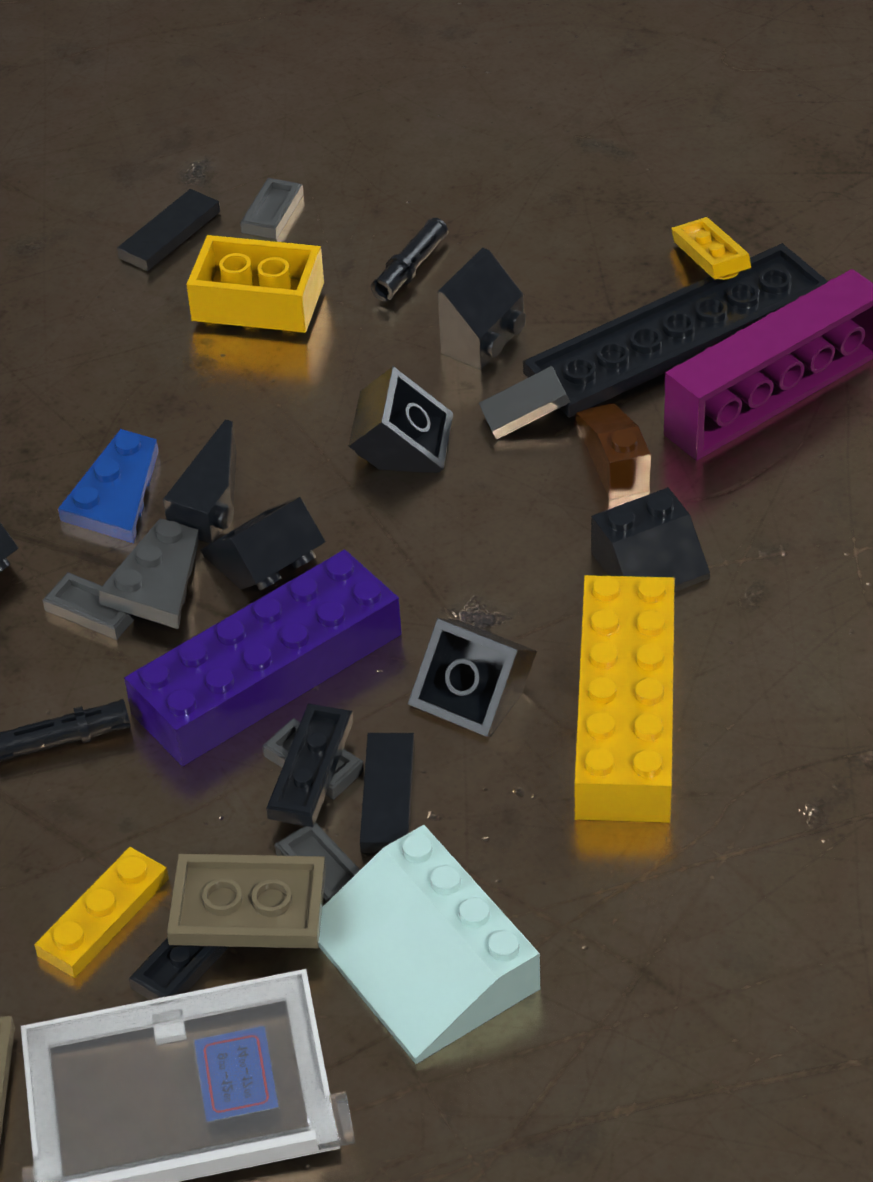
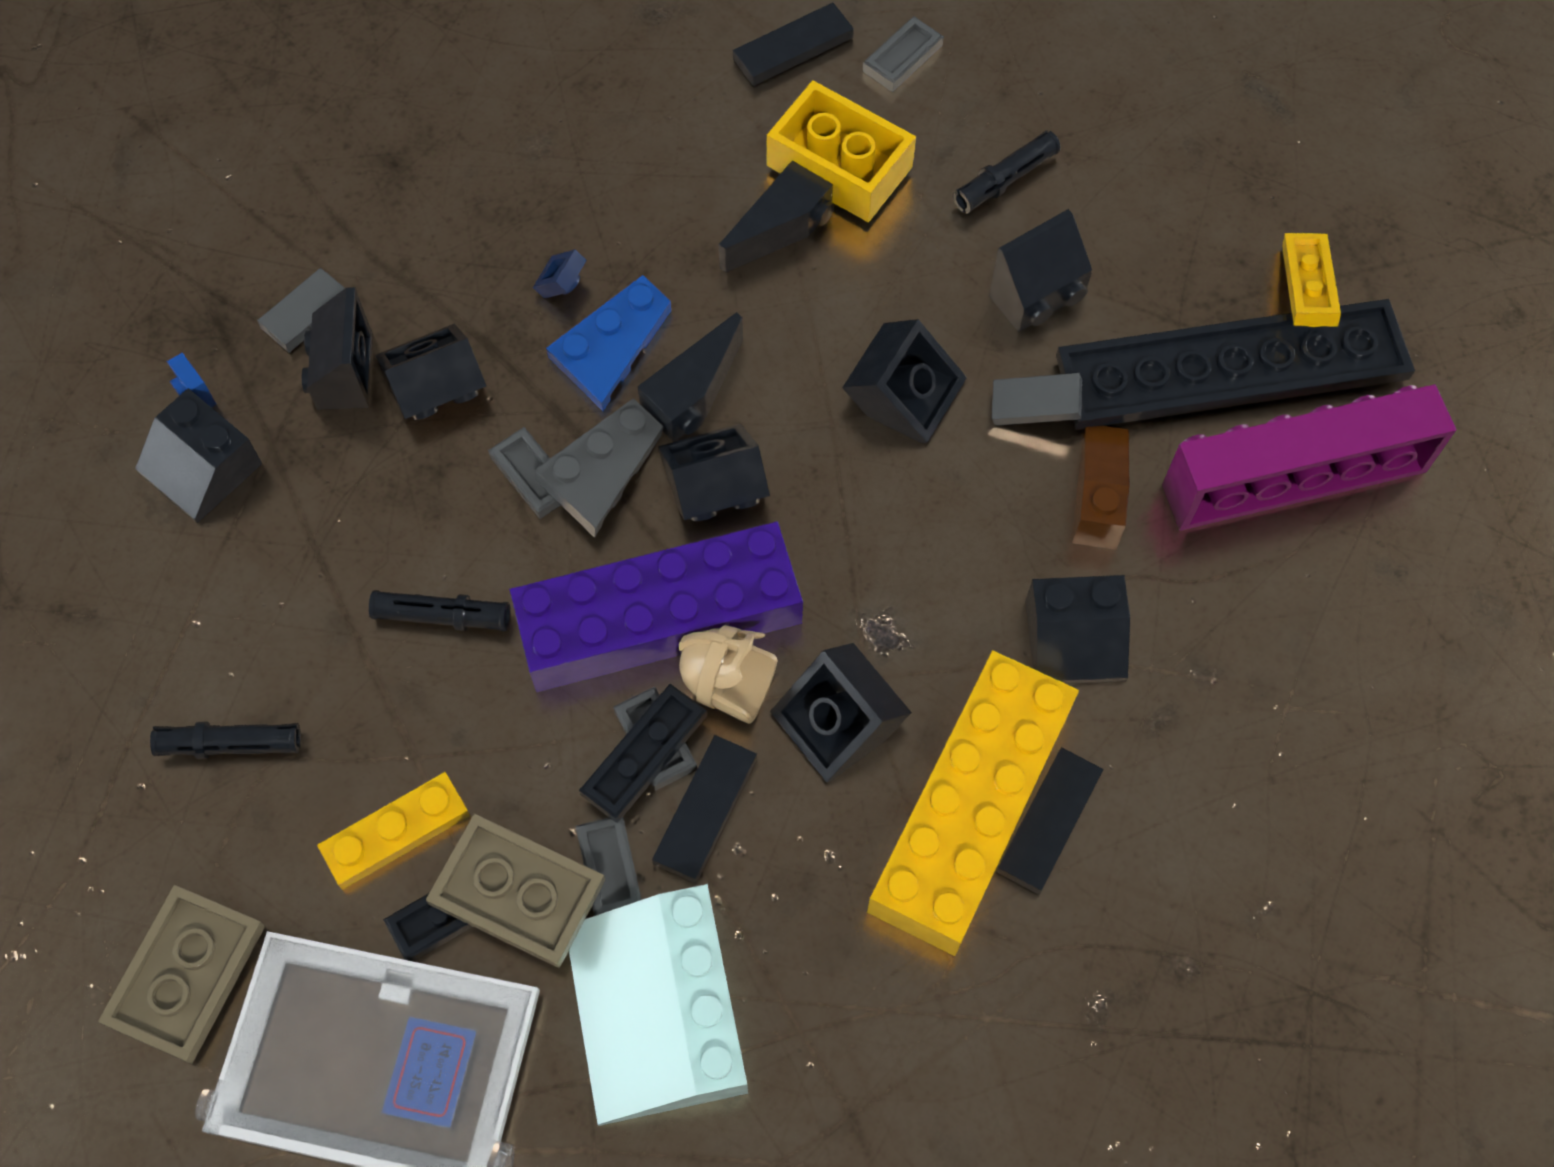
camera: 20 degrees right, 20 degrees up
none -> dark blue plate [533,249,587,299]
none -> tan helmet [679,625,778,723]
none -> black slope [719,160,834,272]
none -> black tile [996,747,1104,895]

